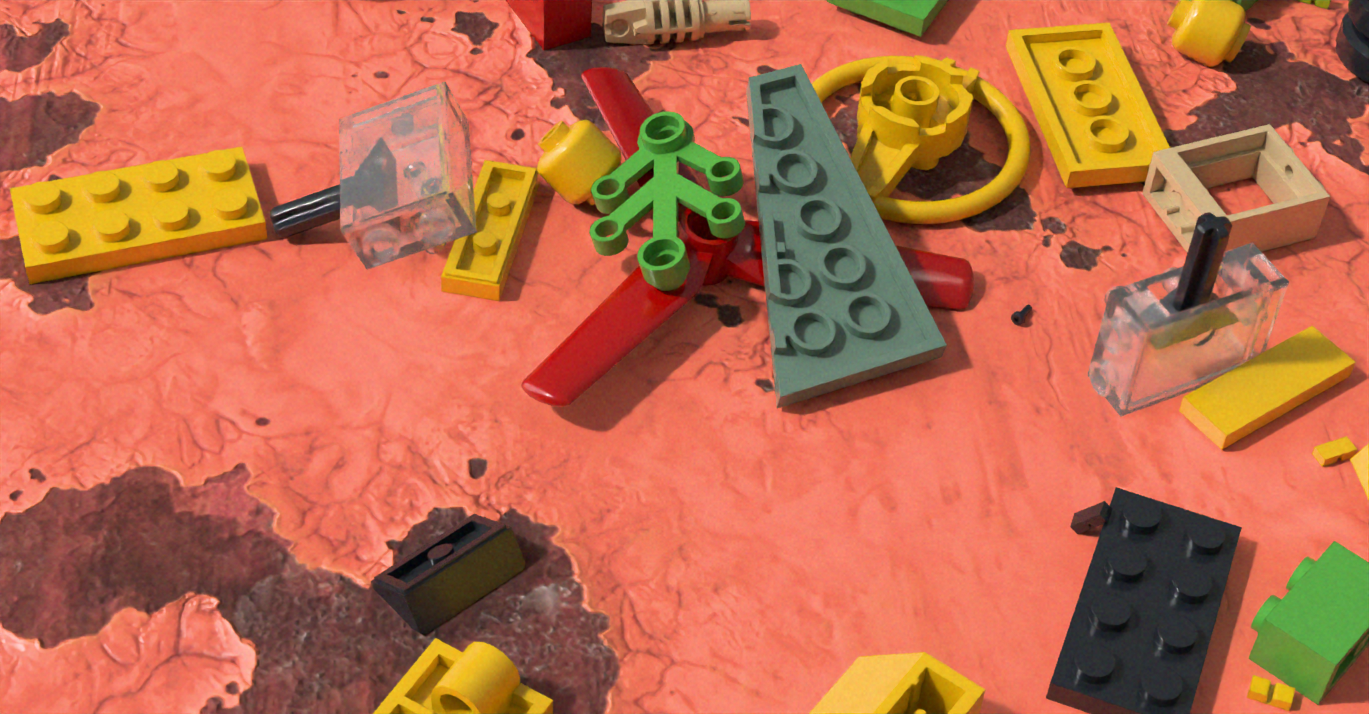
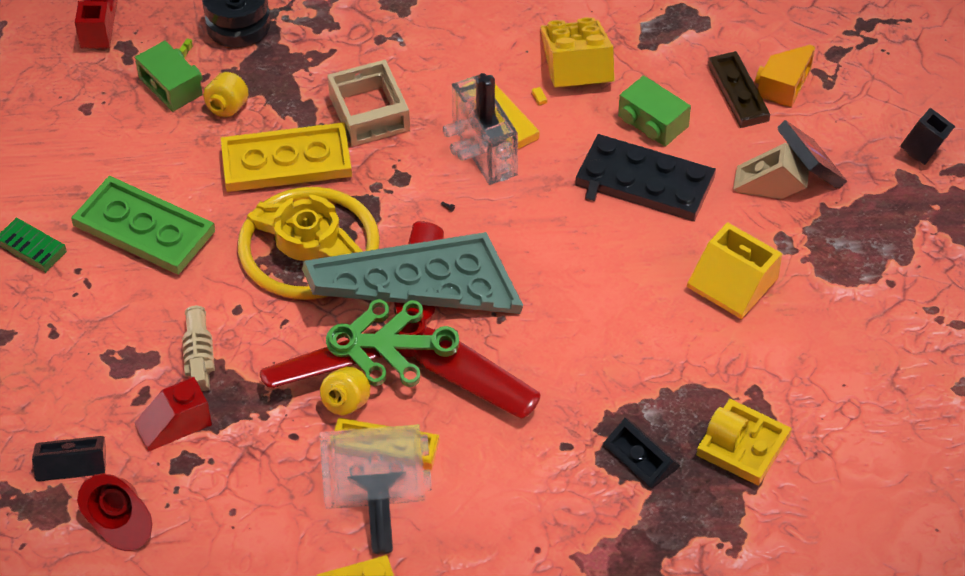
camera: 85 degrees left, 5 degrees up
yellow piece [1247,675,1295,711] -> none

